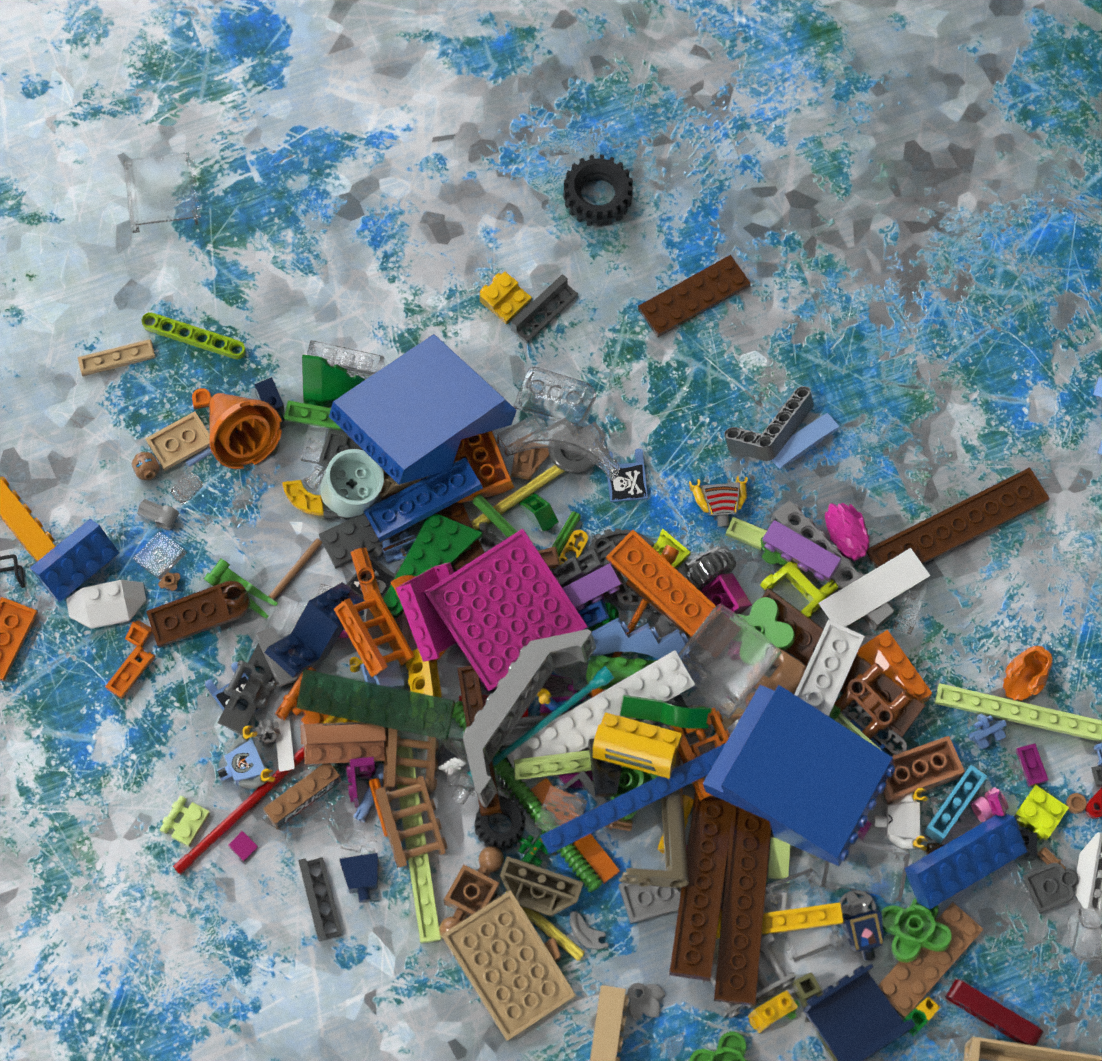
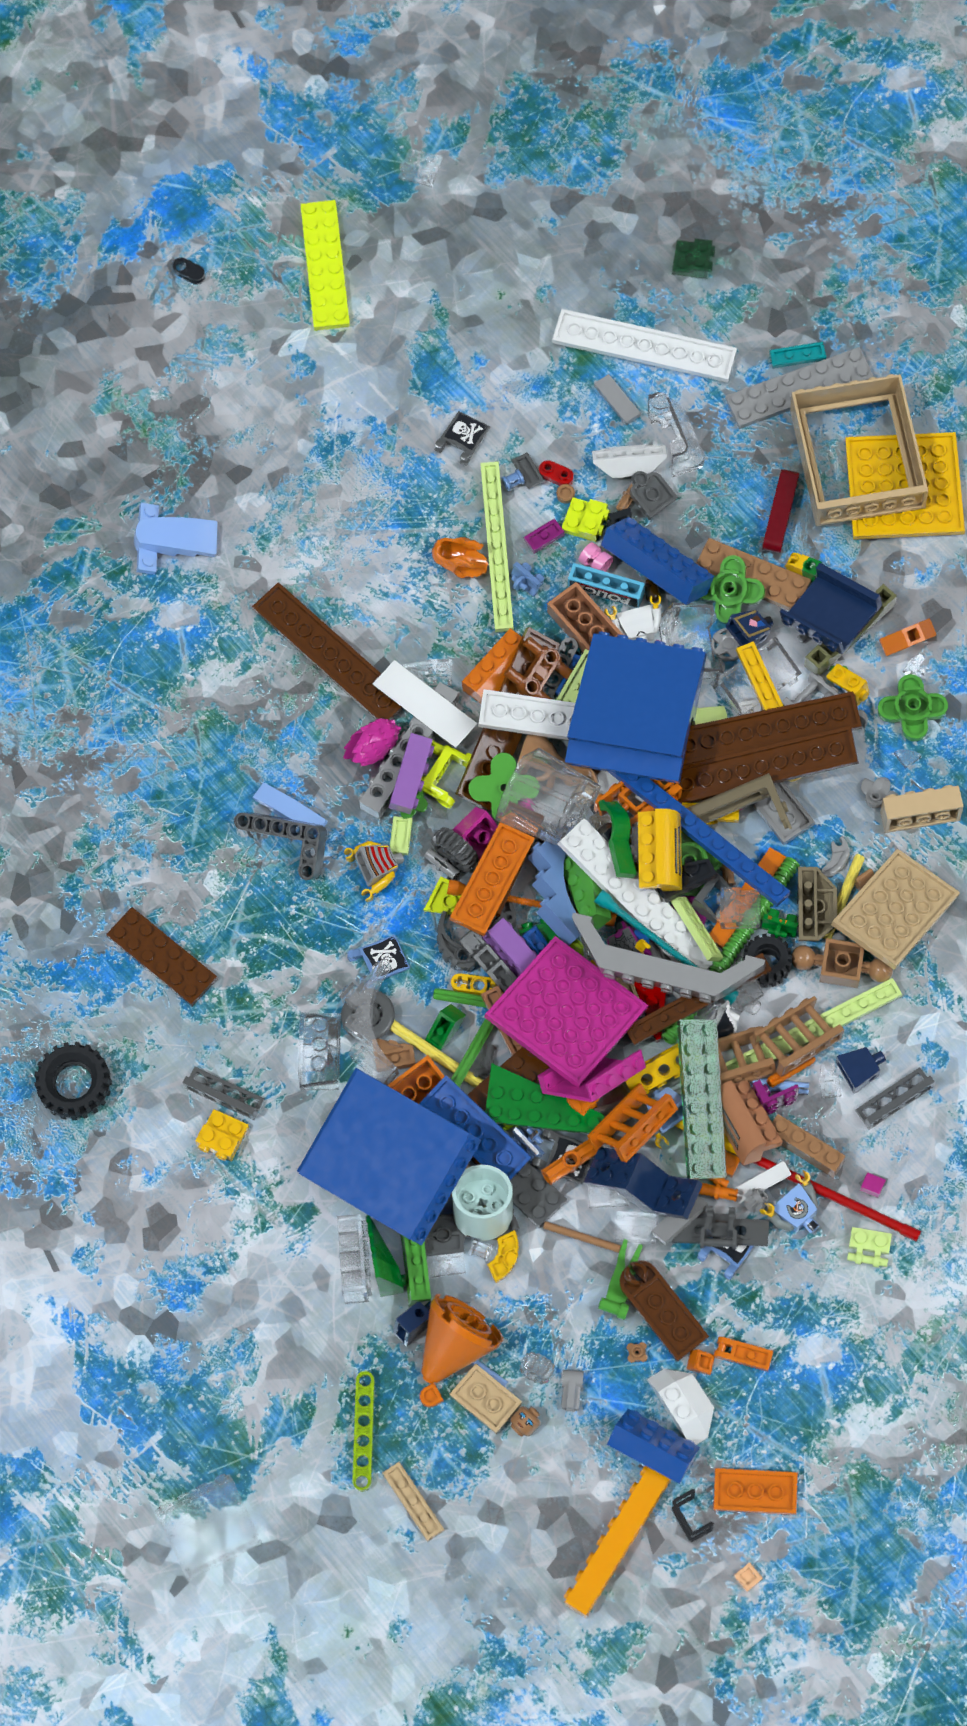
camera: 100 degrees left, 0 degrees up
clear tile [133,531,187,580] -> none
dark pink slope [987,791,1006,816] -> none

